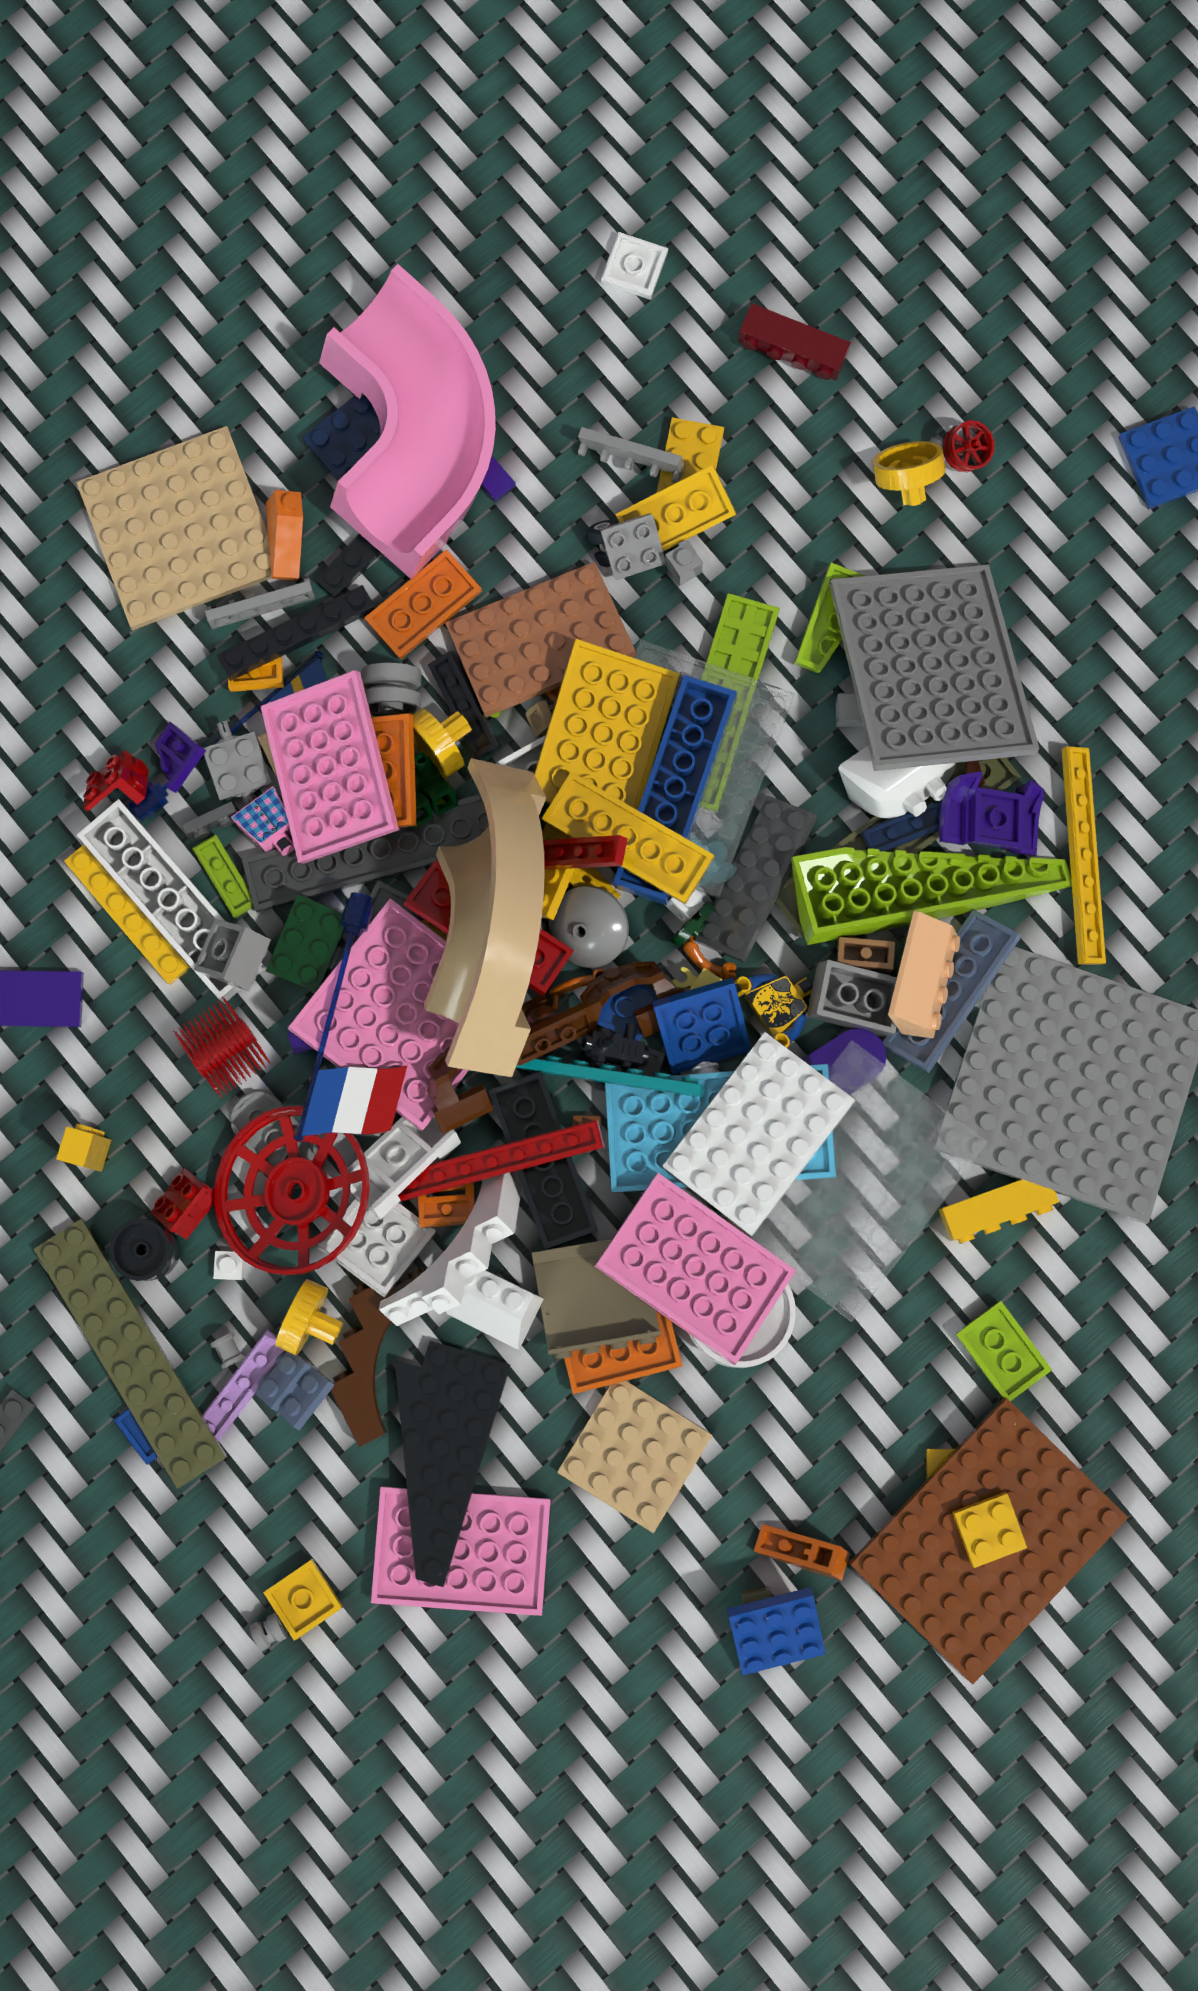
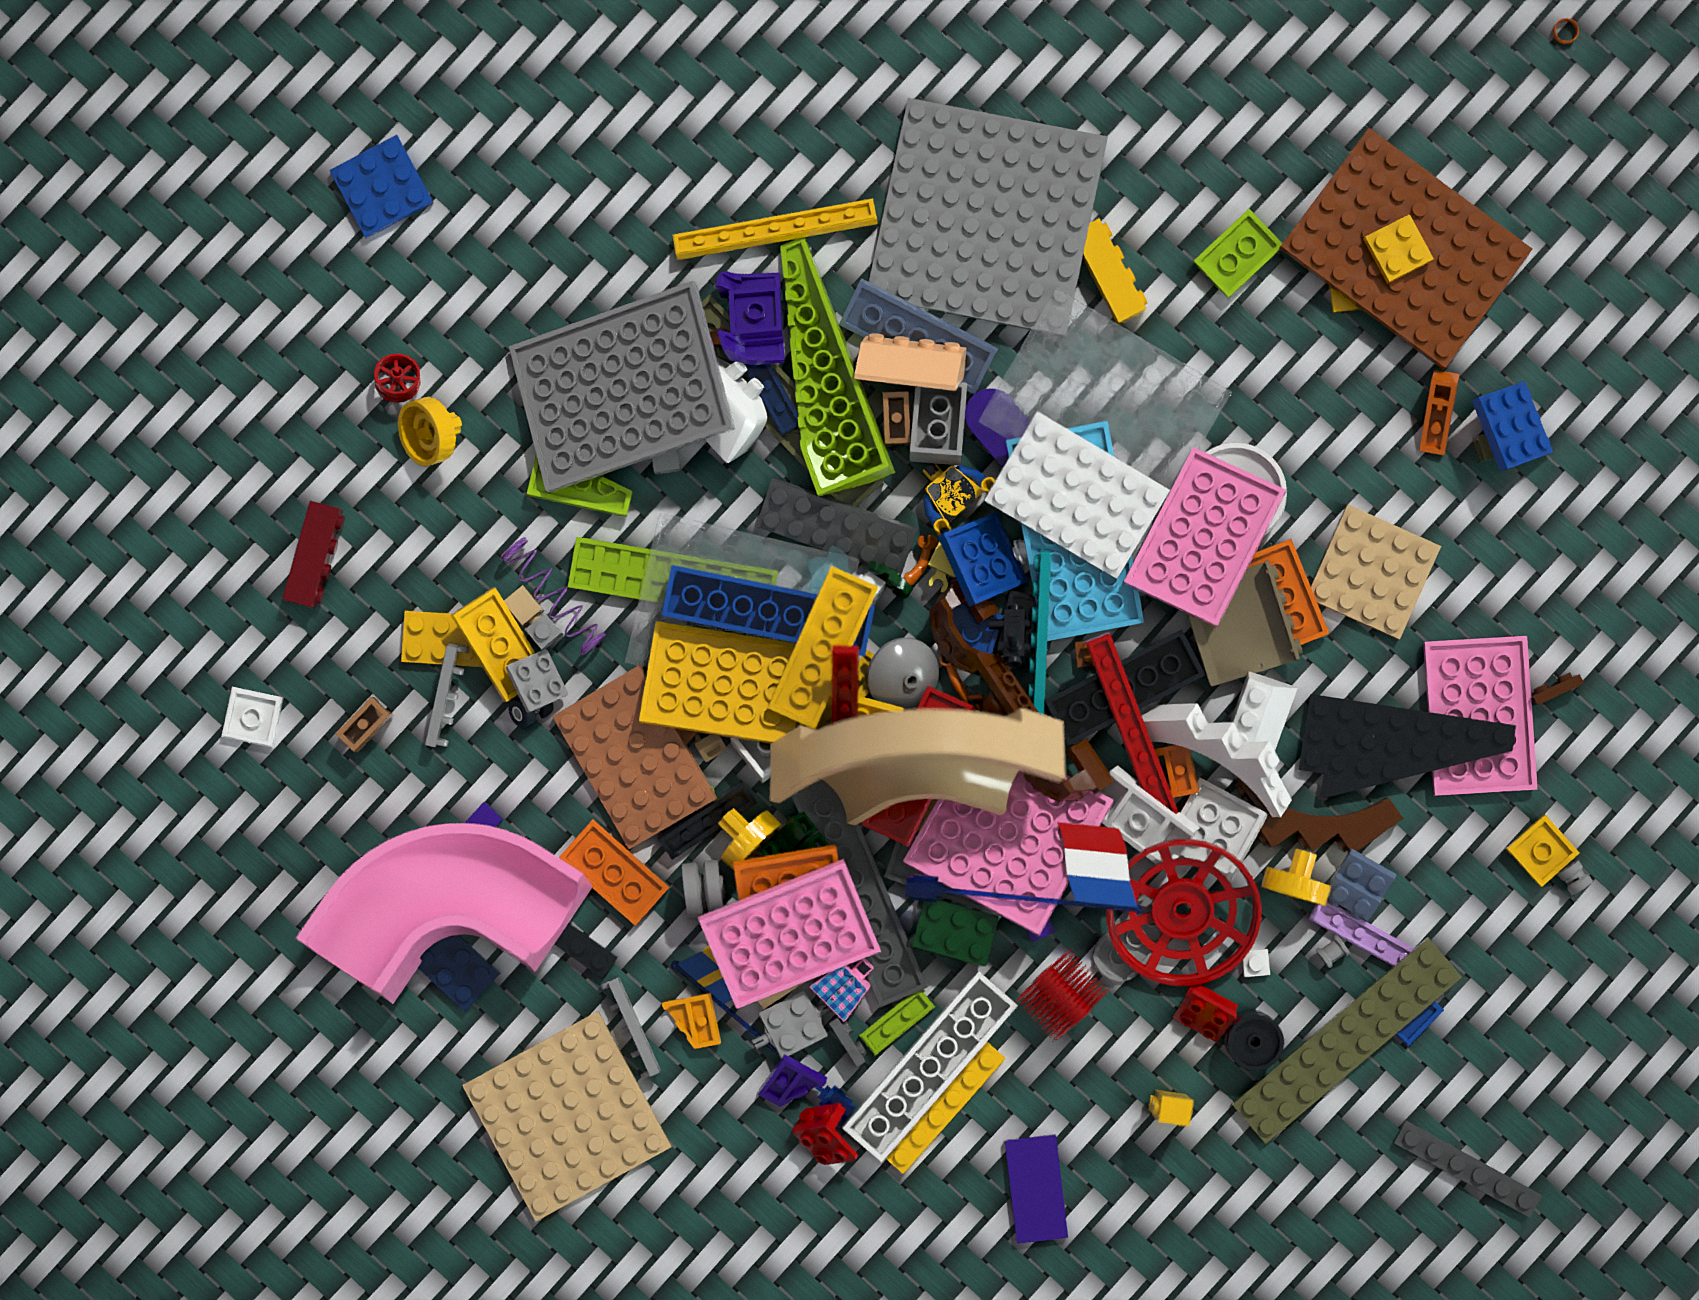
camera: 100 degrees left, 5 degrees up
light grey slope [193,919,271,991] -> none
black plate [217,585,375,681] -> none
orange slope [265,490,303,581] -> none
none -> medium nougat brick [336,697,393,752]
none -> medium lavender piece [501,537,606,655]
none -> tan brick [504,585,544,626]
none -> reddish brown plate [1531,672,1584,706]

